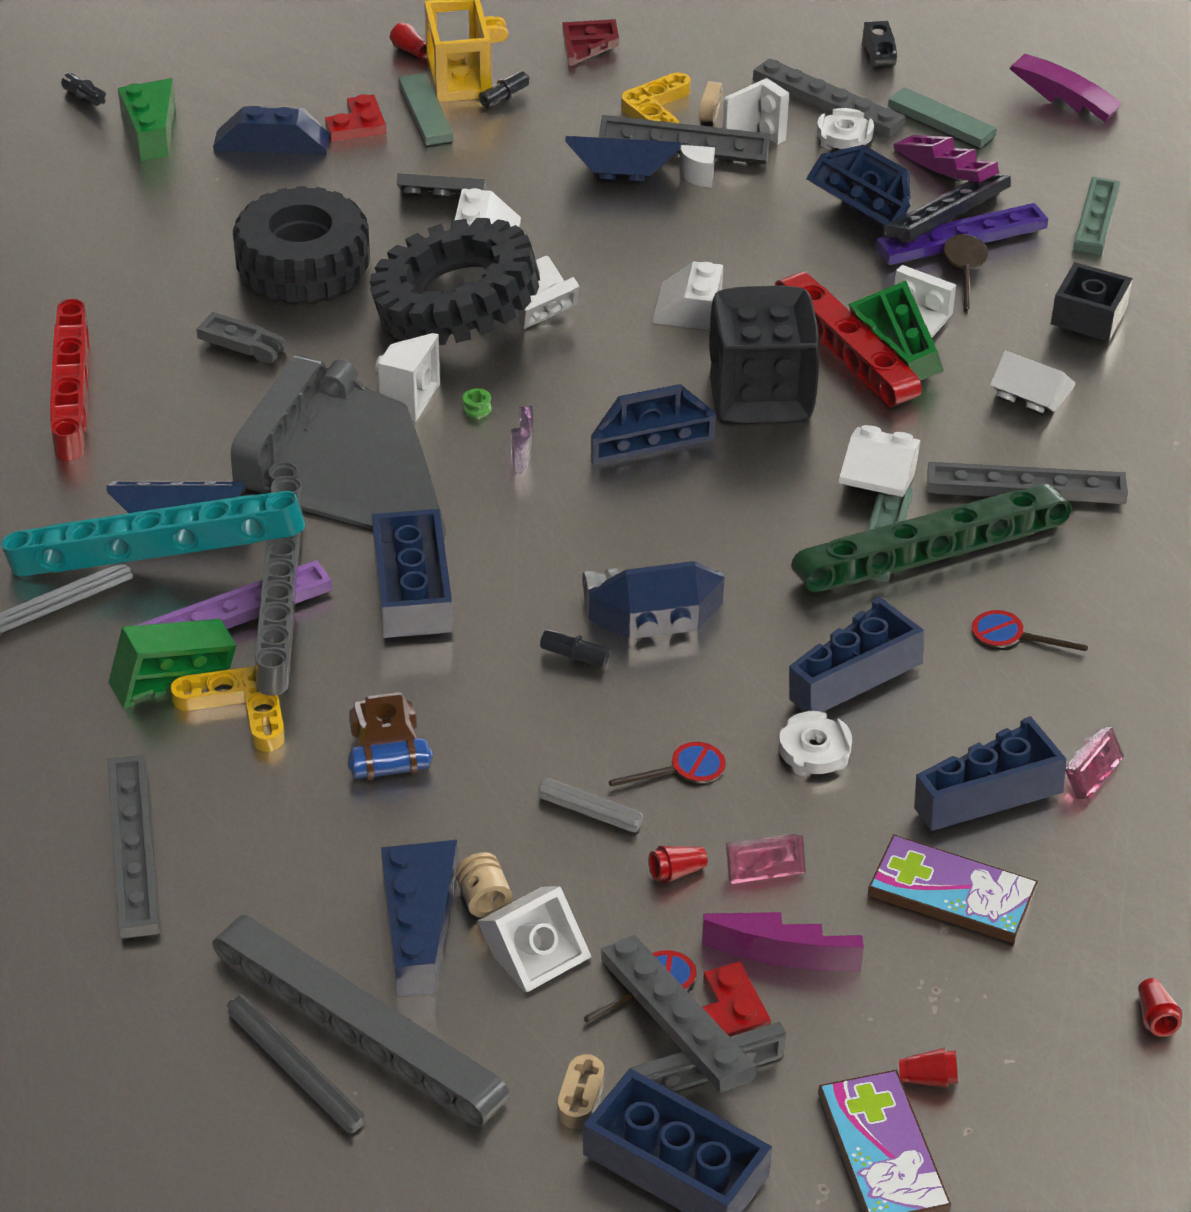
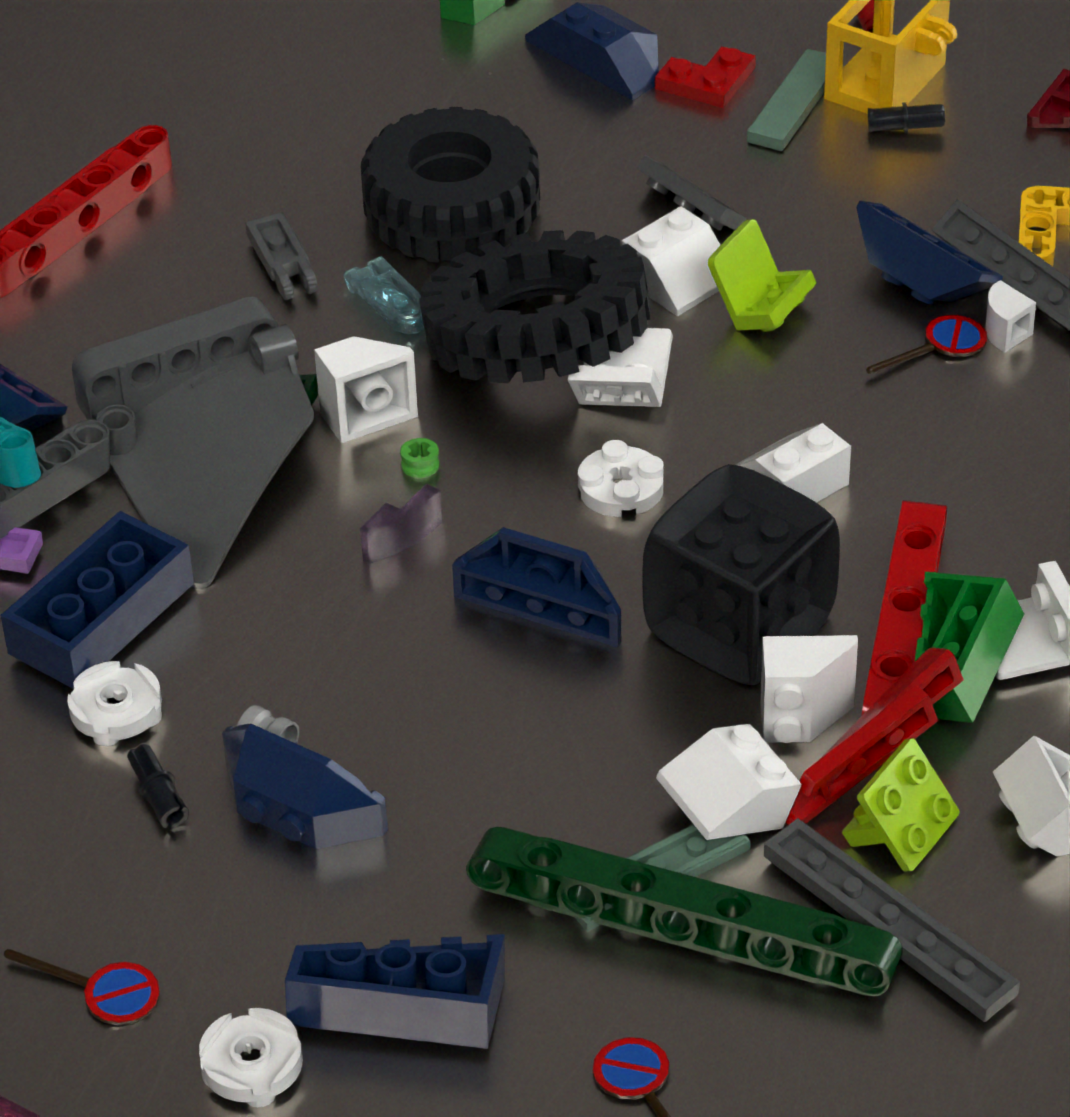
camera: 45 degrees right, 0 degrees up
none -> white plate [67,661,162,746]
none -> clear light blue plate [343,256,425,335]
none -> white plate [578,440,663,517]
none -> lime bracket [708,219,817,332]
none -> white slope [761,635,858,743]
none -> red wedge [785,648,964,825]
none -> lime bracket [842,738,960,872]
none -> piece [866,315,987,374]

